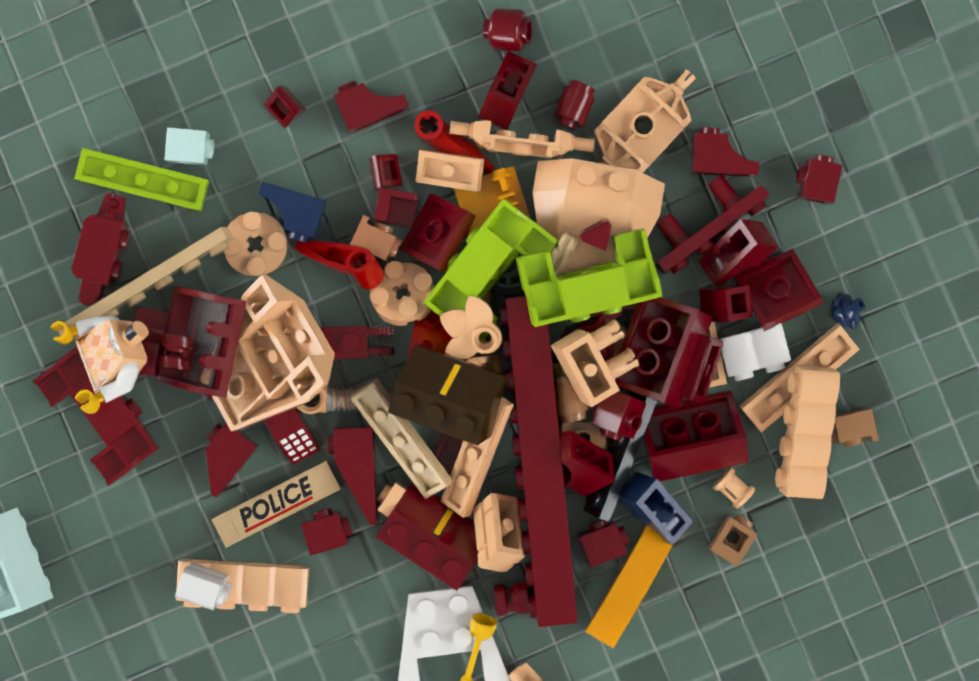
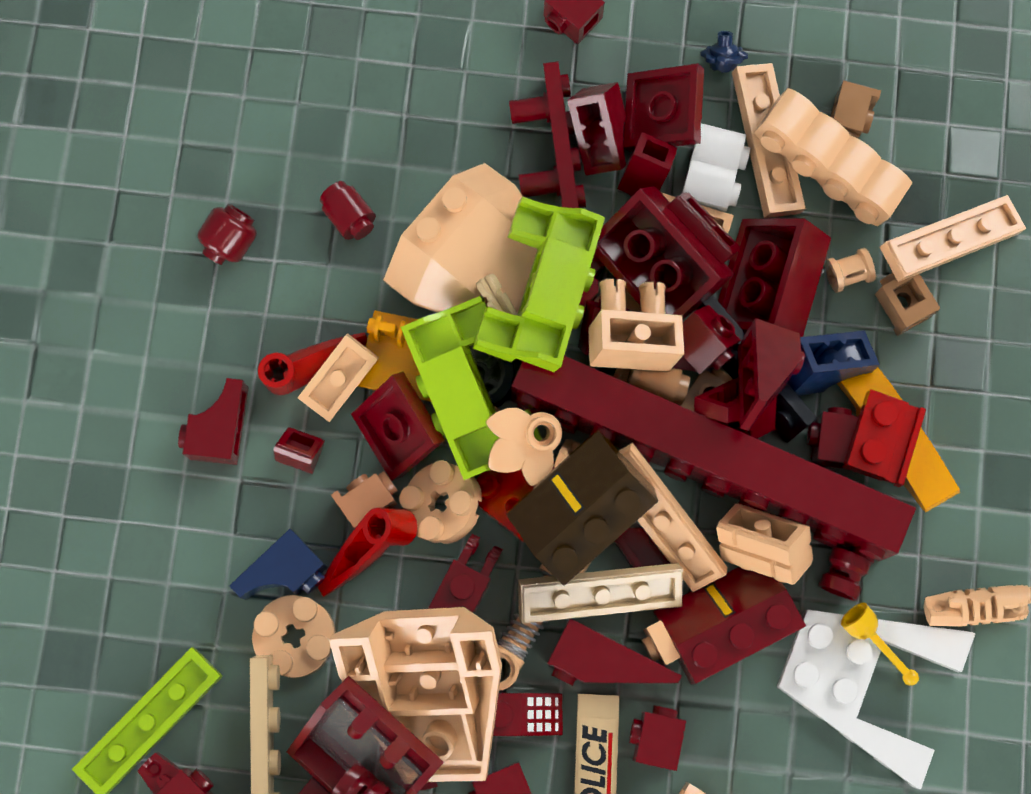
camera: 60 degrees left, 10 degrees down
light aqua brick [164,127,215,166] -> none
dark red slope [264,86,306,128] -> none
dark red panel [374,187,419,227] -> none
light nougat plate [449,120,595,160] -> none
dark red arch [478,51,537,130] -> none
dark red slope [579,218,612,251] -> none
light nougat plate [593,69,696,173] -> none
dark red arch [691,127,759,177] -> none
none -> dark red slope [738,318,805,431]
none -> red plate [843,389,926,487]
none -> light nougat tile [879,195,1026,282]

